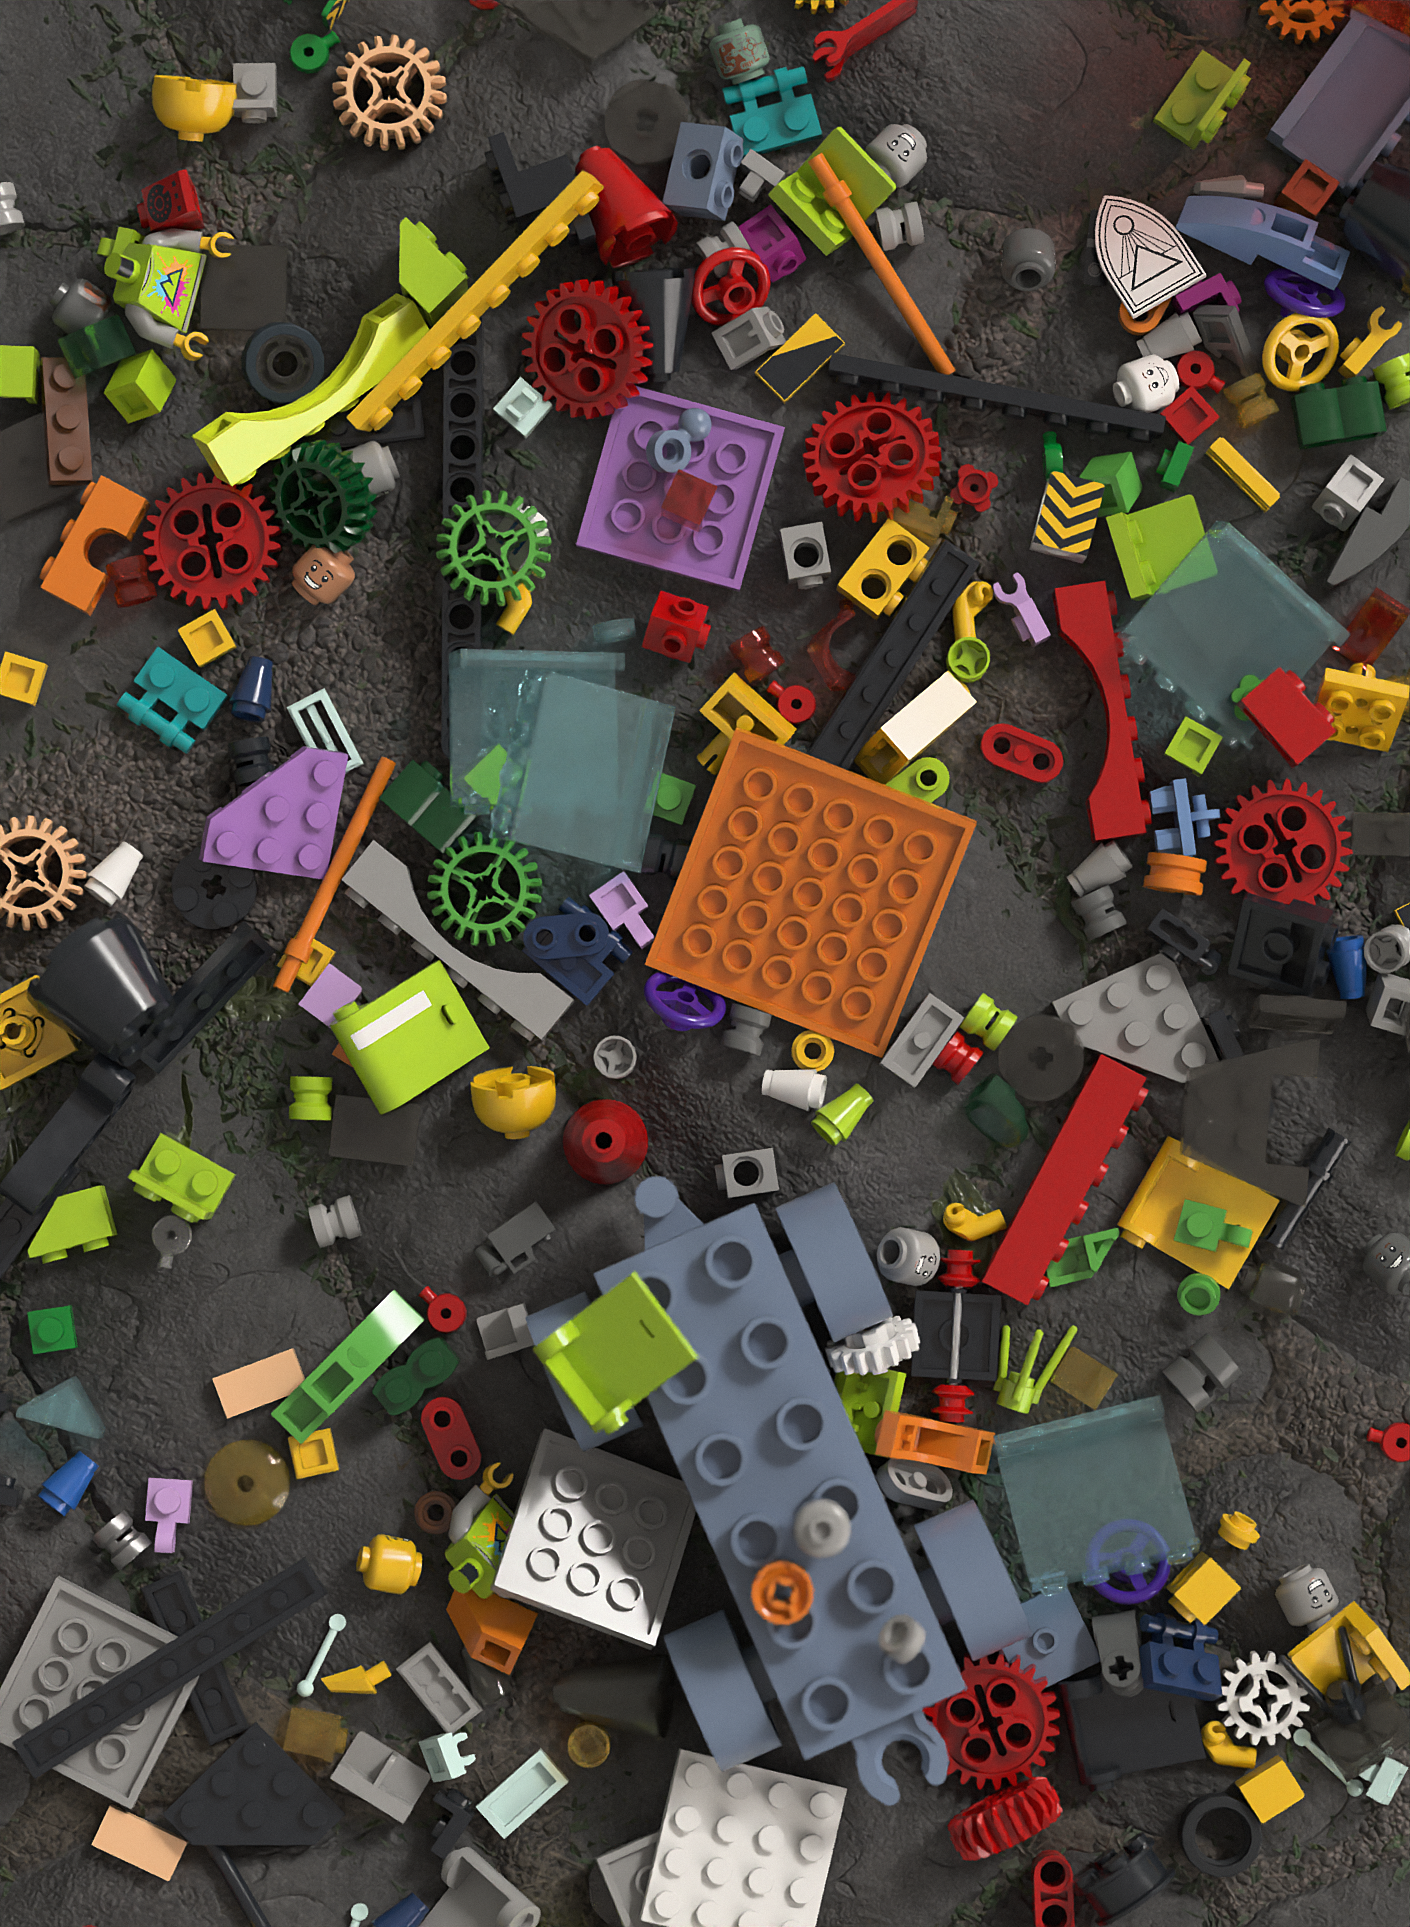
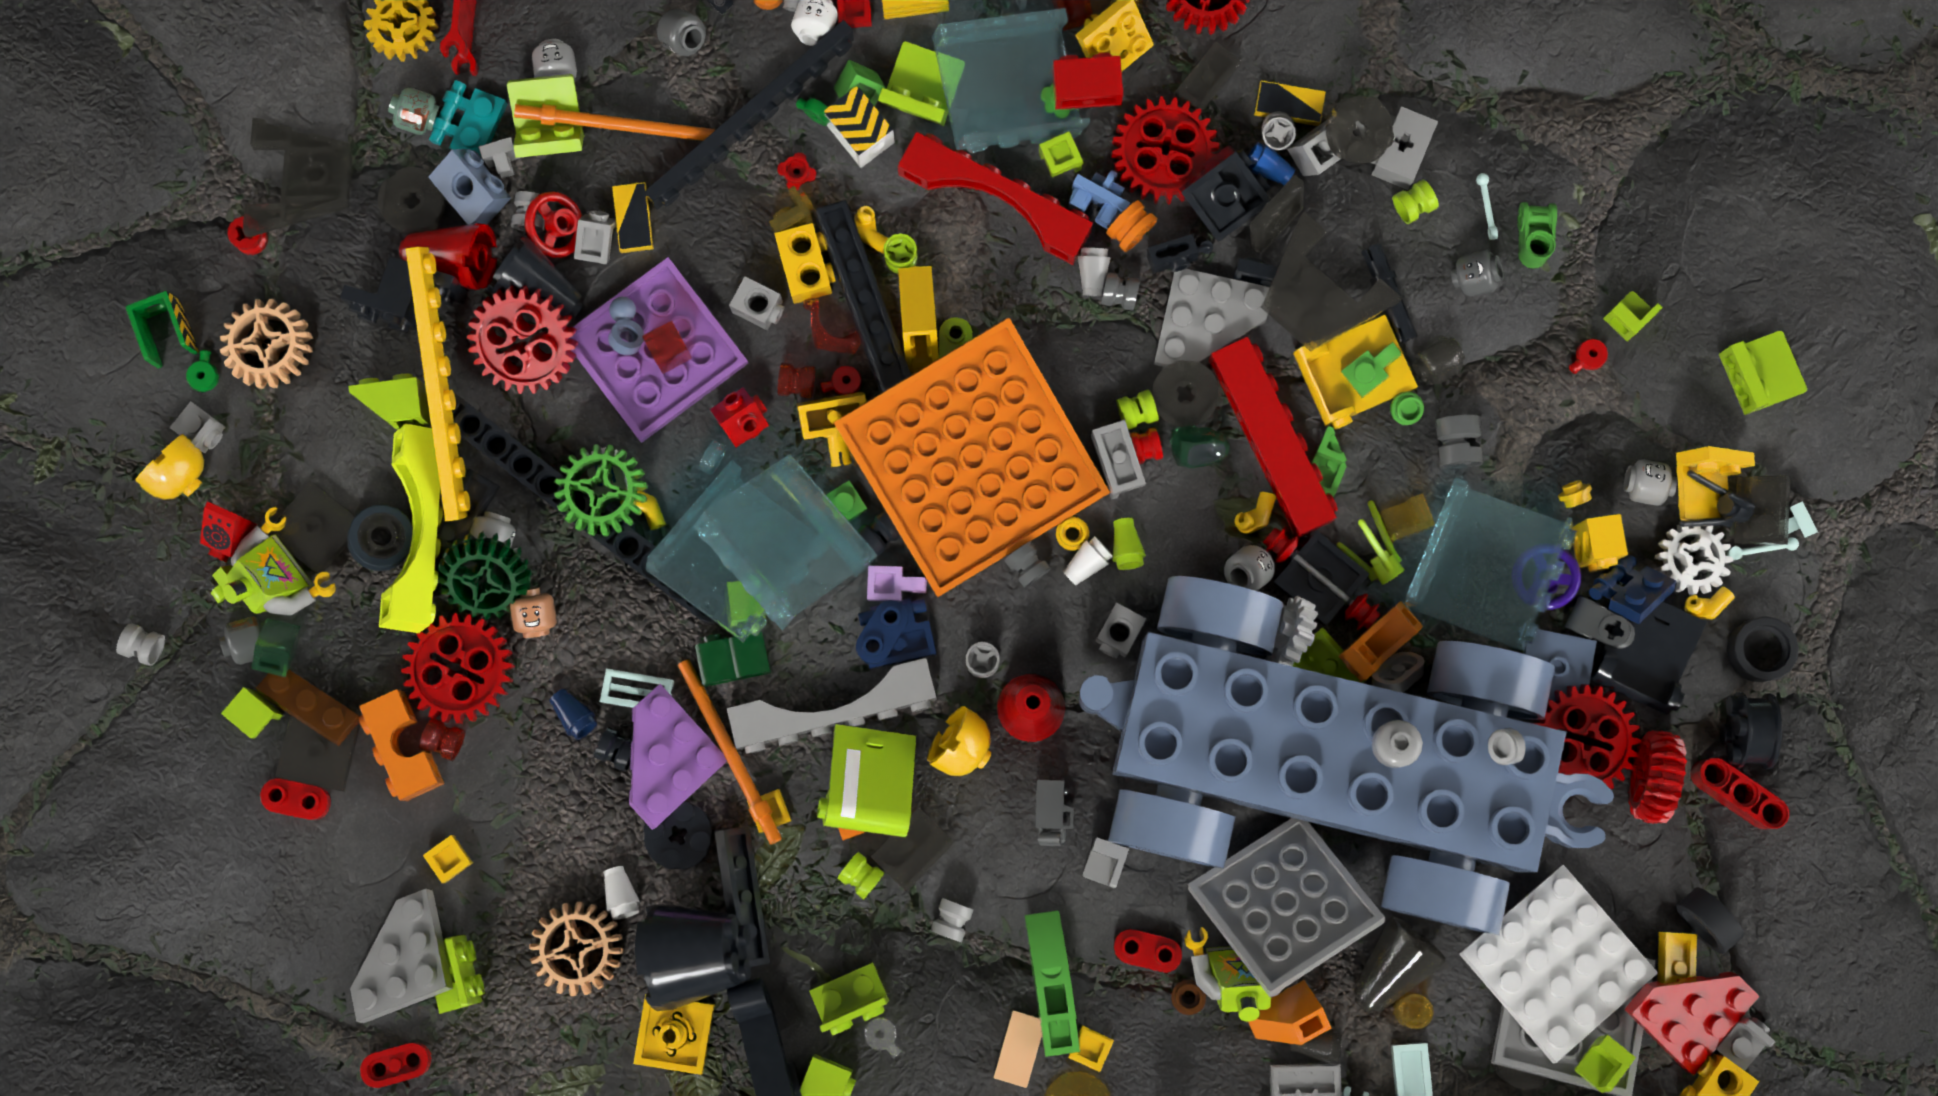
camera: 50 degrees left, 5 degrees down
lime panel [104,349,176,423] -> none
teal plate [117,647,229,754] -> none
yellow plate [178,609,237,668] -> none
lavender panel [299,963,362,1027] -> none
yellow head [356,1534,422,1594] -> none
dark green brick [372,1337,461,1416] -> none
red piece [419,1286,467,1334] -> none
bright green gear [427,832,542,947] -> none
light aqua tile [493,377,553,439] -> none
lime door [532,1272,698,1436] -> none
dark purple piece [644,971,726,1031] -> none
magenta bracket [738,205,806,282] -> none
orange wheel [751,1560,814,1625] -> none
red gear [803,392,942,523] -> none
light grey wheel [875,202,924,251] -> none
red plate [980,723,1063,783] -> none
lavender plate [992,572,1051,647] -> none
green plate [1156,441,1194,493] -> none
yellow panel [1235,1755,1304,1824] -> none

